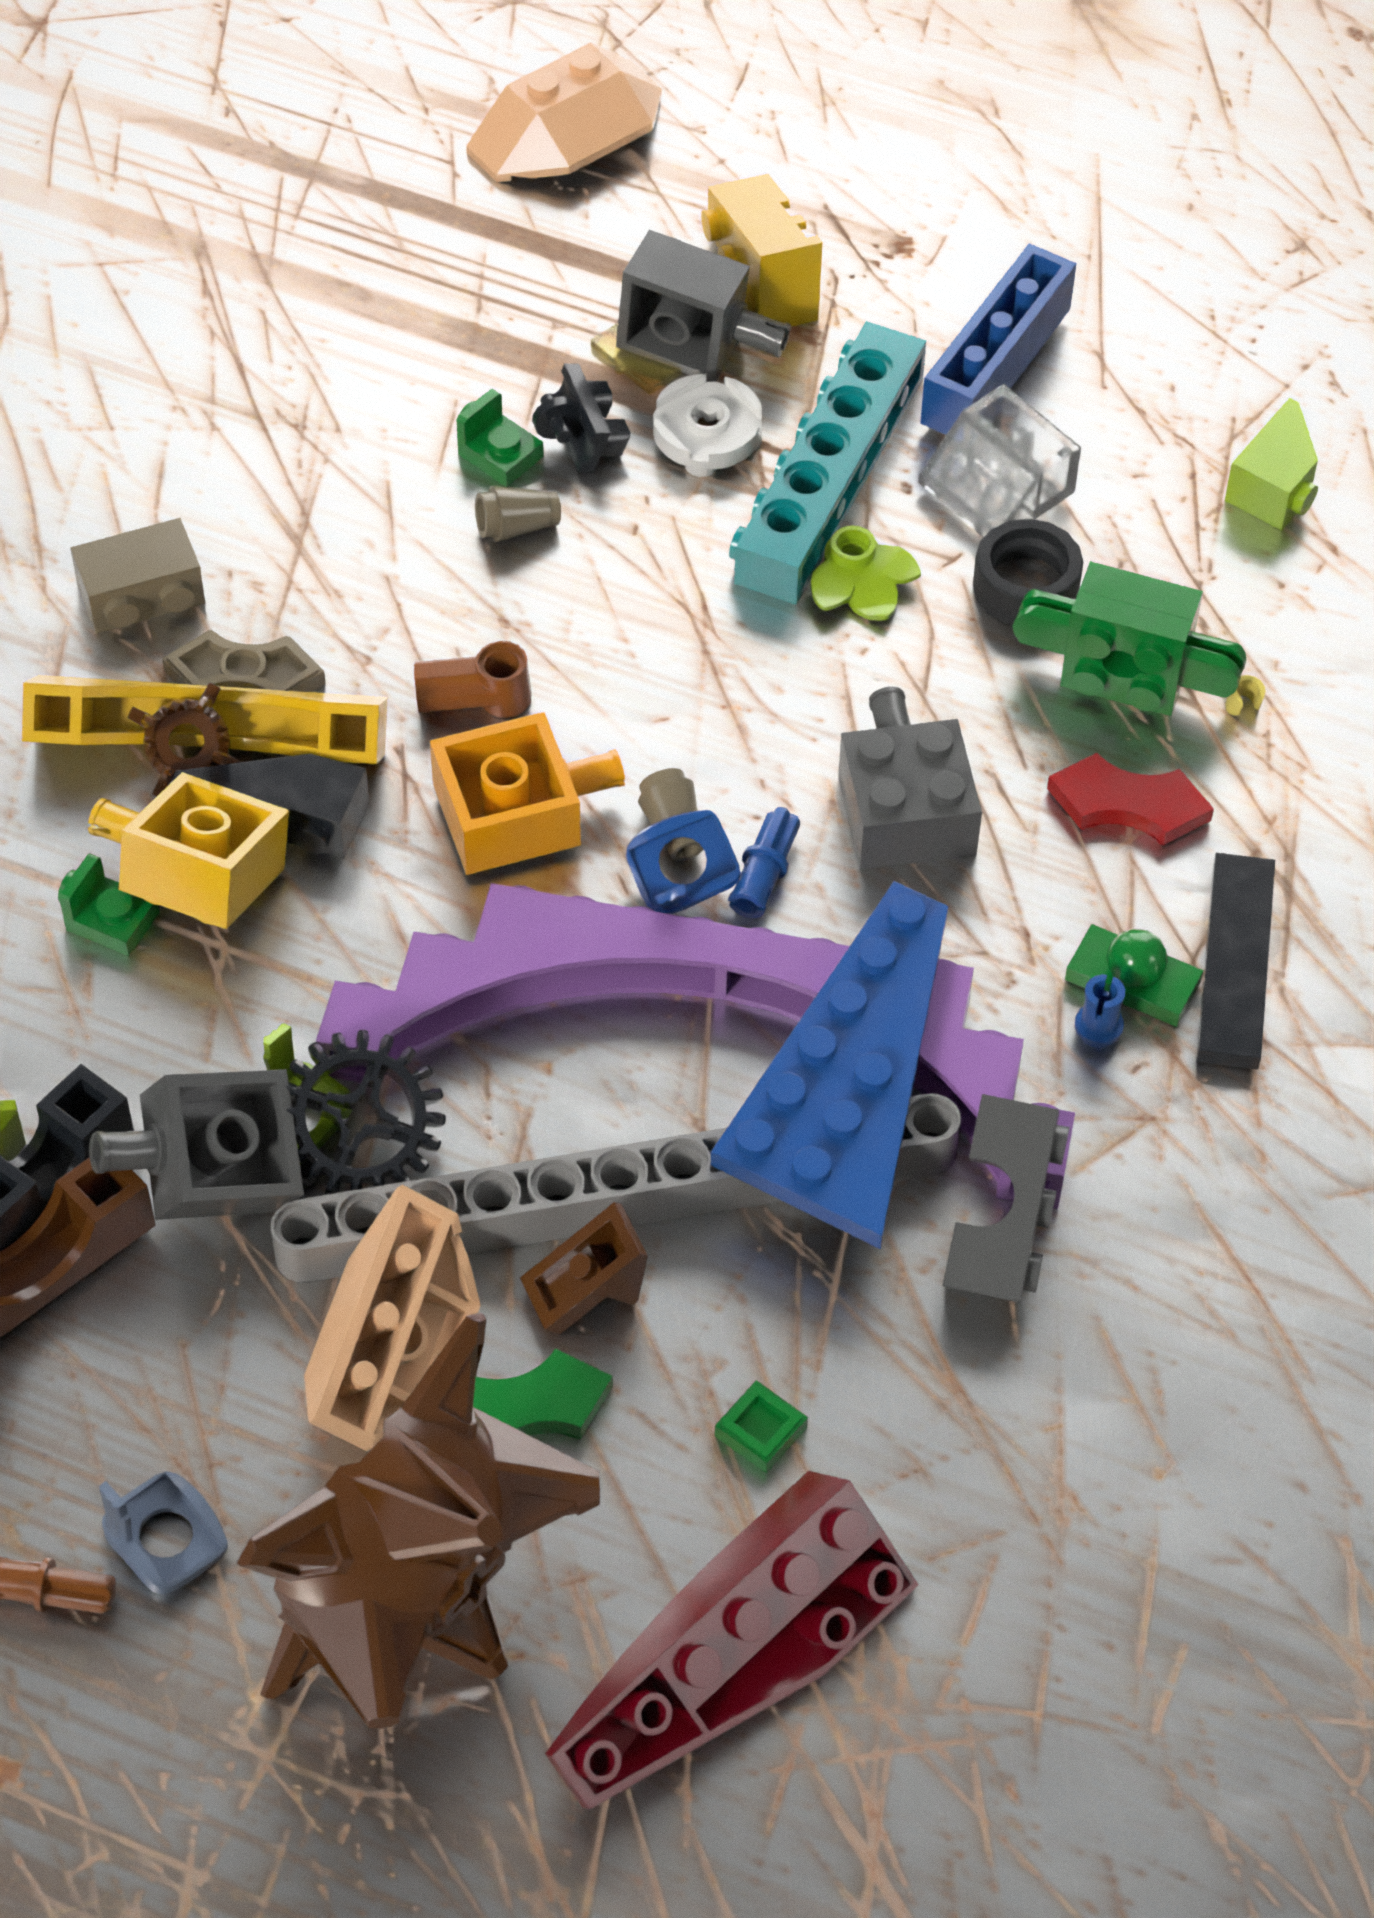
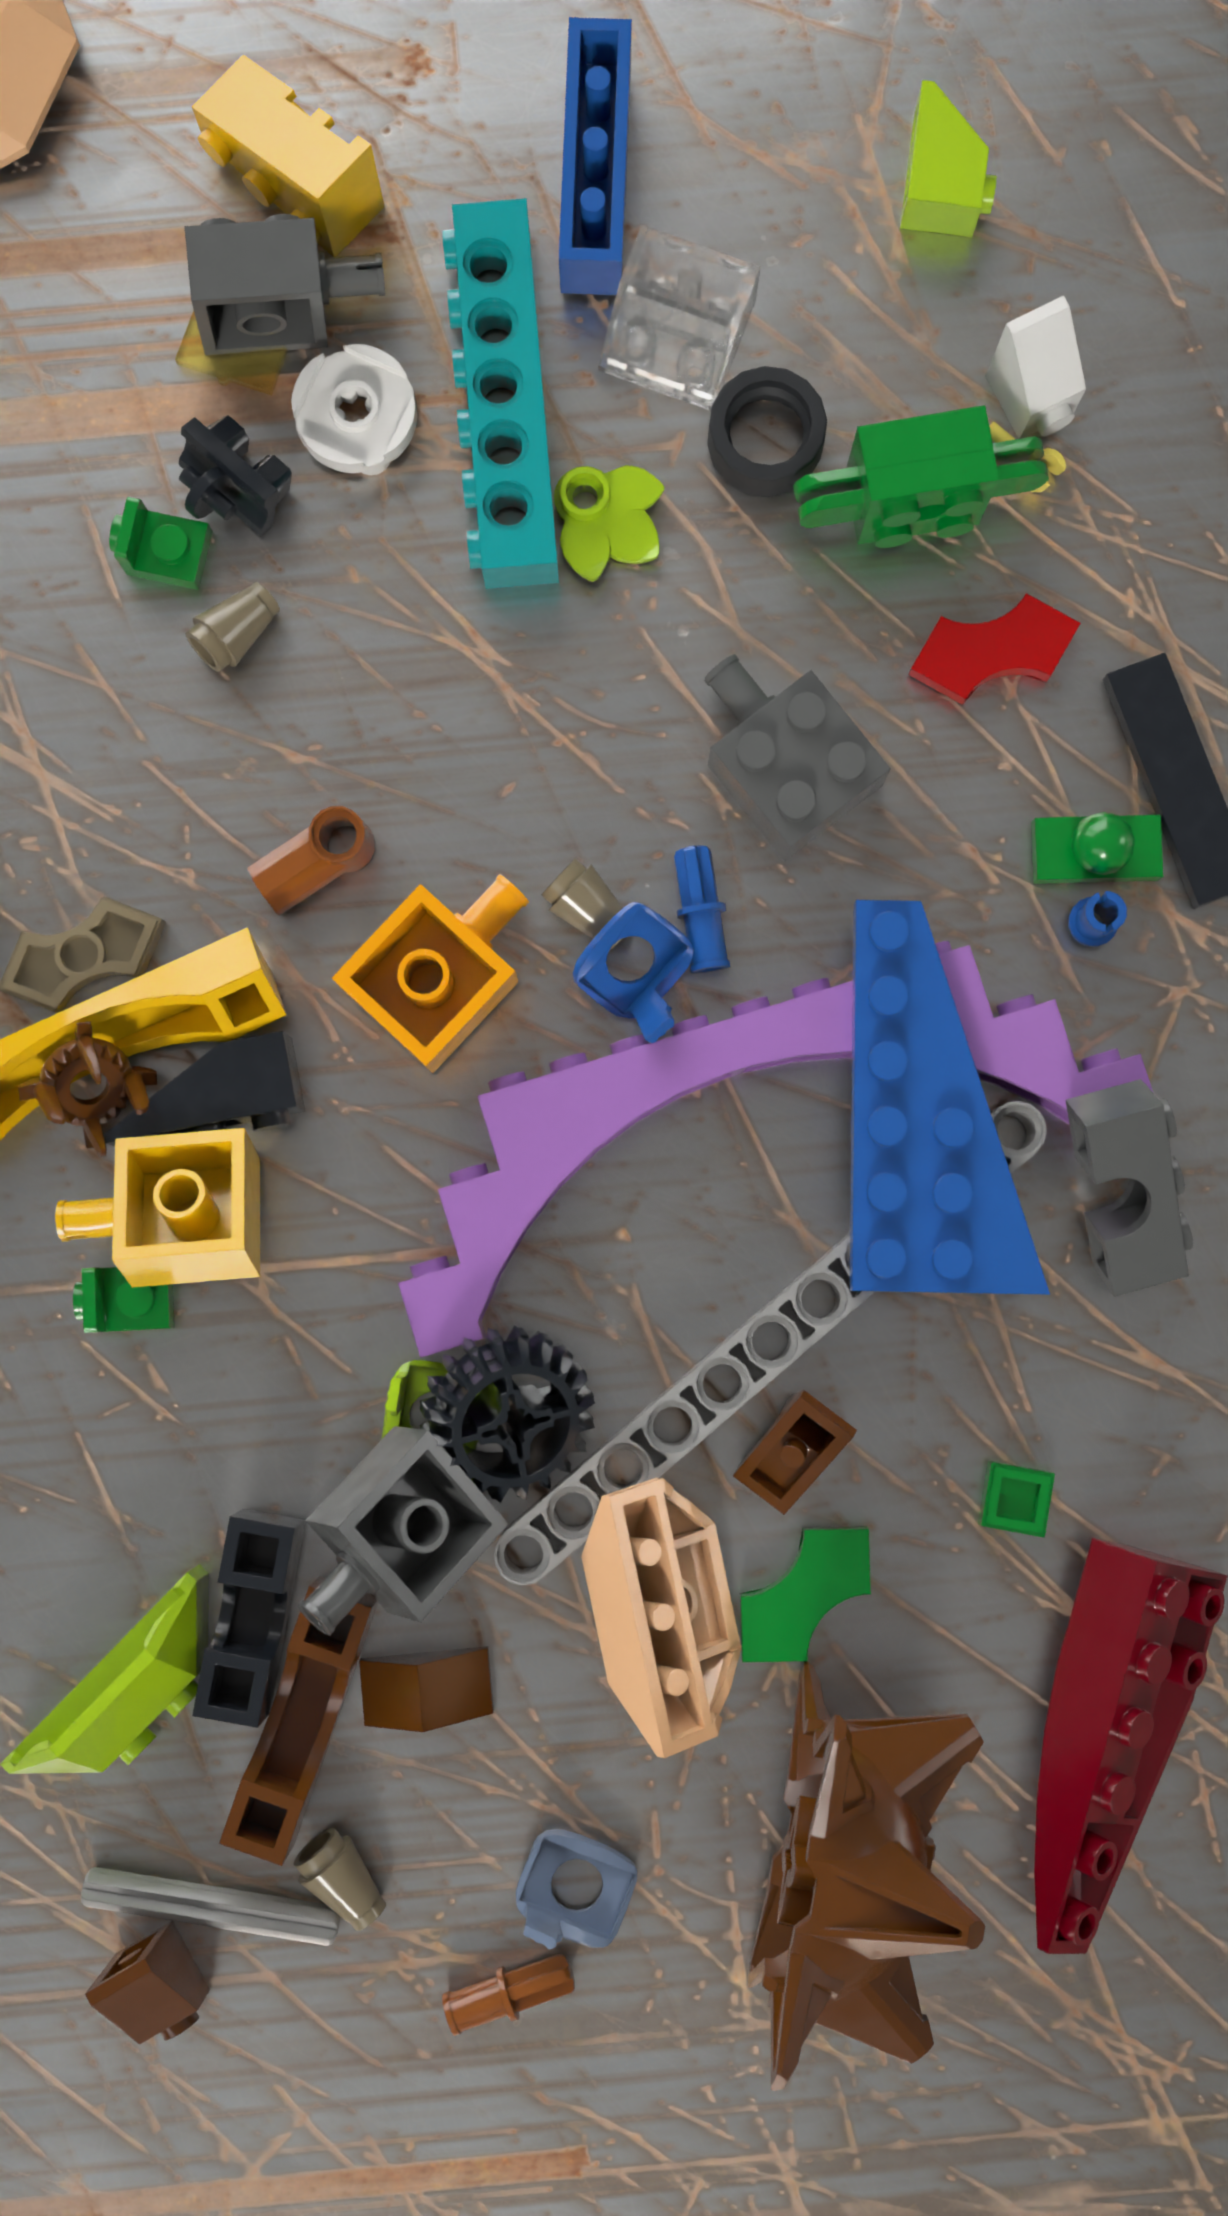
camera: 25 degrees left, 30 degrees up
none -> reddish brown slope [359,1646,494,1732]
none -> white slope [985,295,1086,439]

